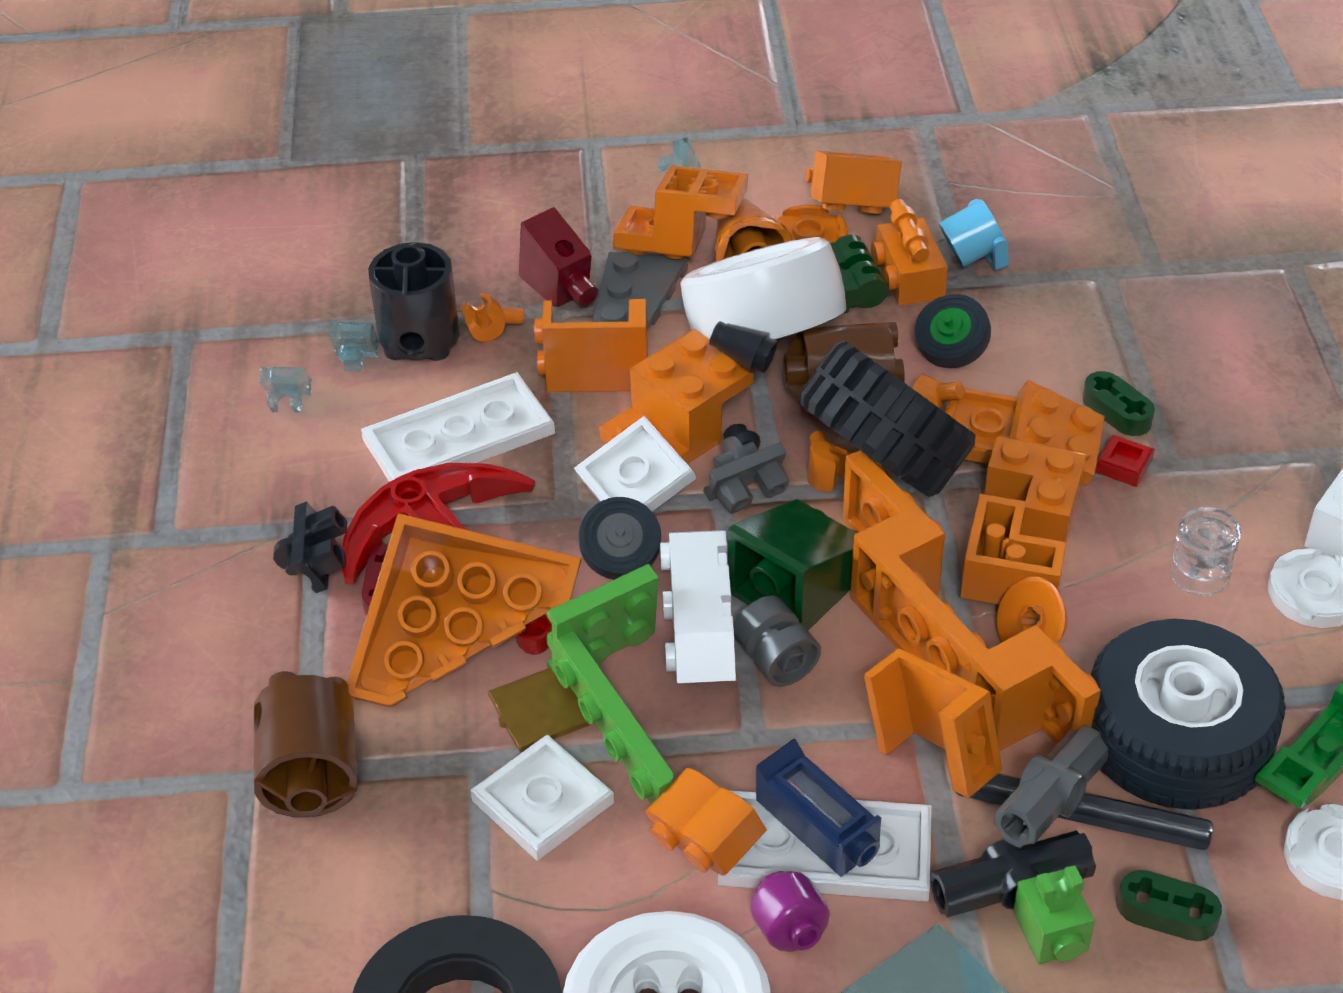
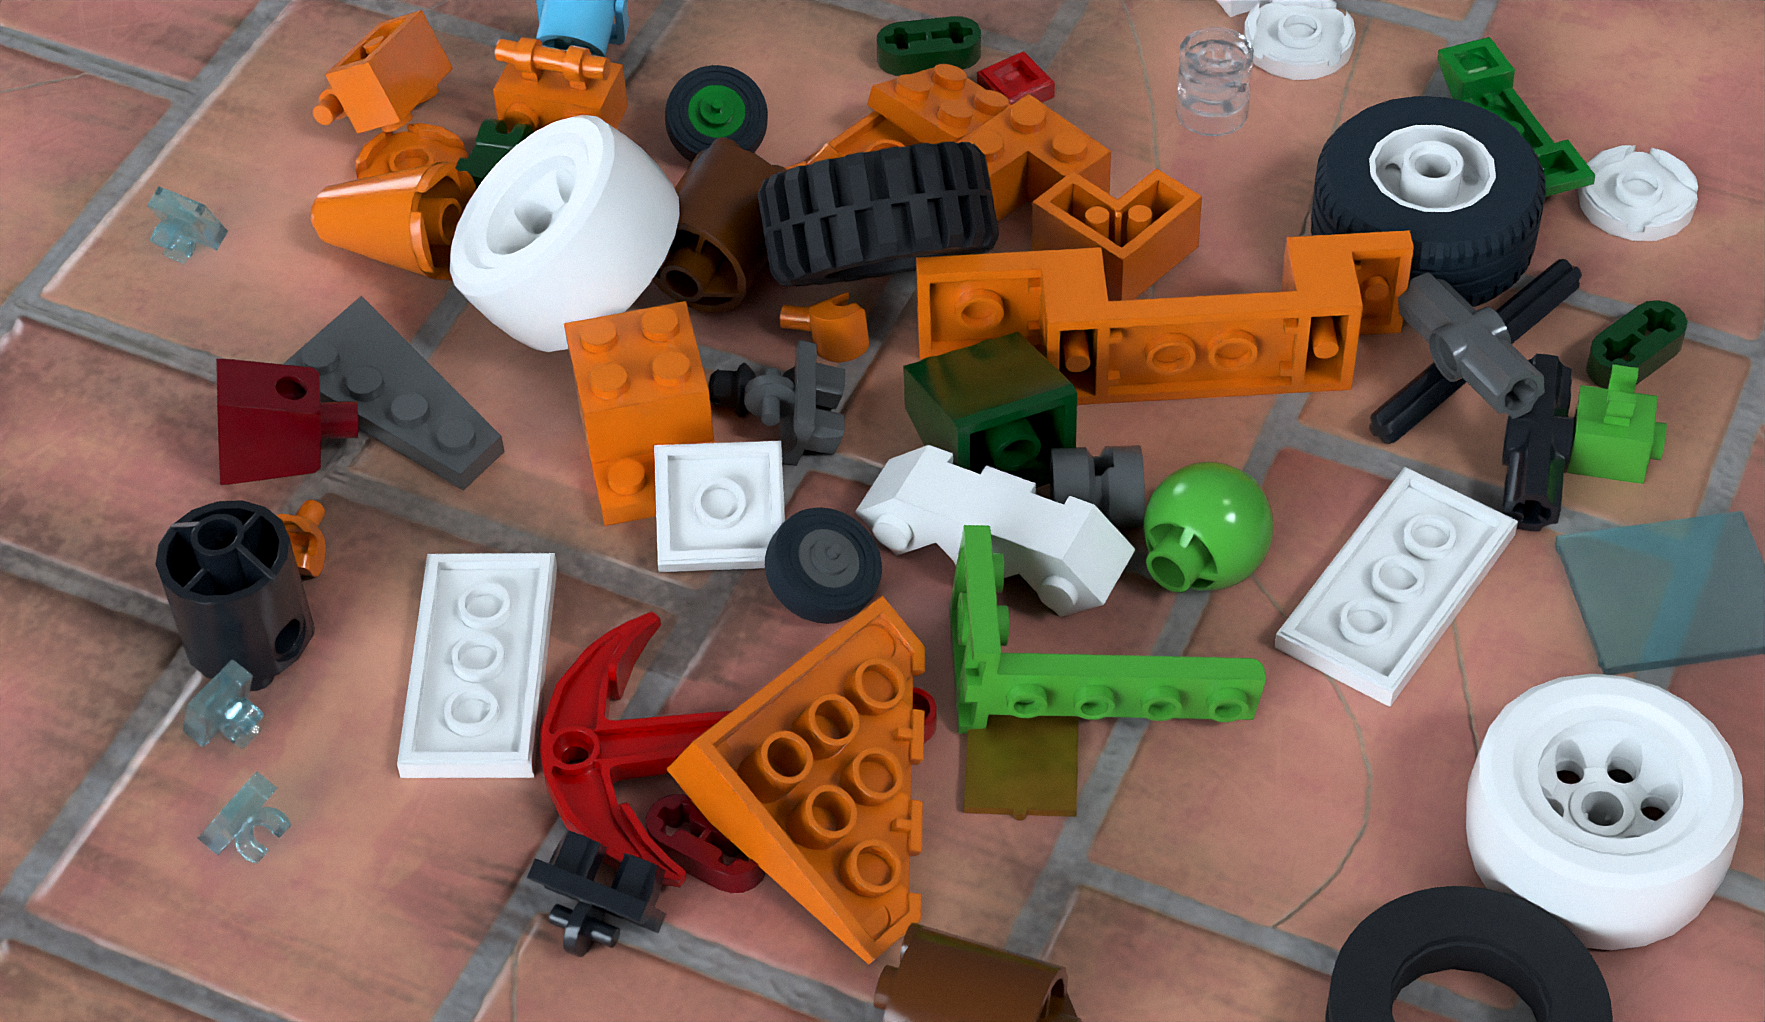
camera: 60 degrees left, 5 degrees up
white tile [470,735,614,861] -> none
orange panel [534,299,648,392] -> none
orange bracket [613,165,748,259] -> none
orange brick [645,768,767,876] -> none
black cone [709,321,778,373] -> none
magenta head [750,871,830,952] -> none
dark blue window [756,738,882,877] -> none
orange panel [864,648,1003,798] -> none
orange piece [997,576,1068,643] -> none
none -> bright green brick [1144,462,1274,593]

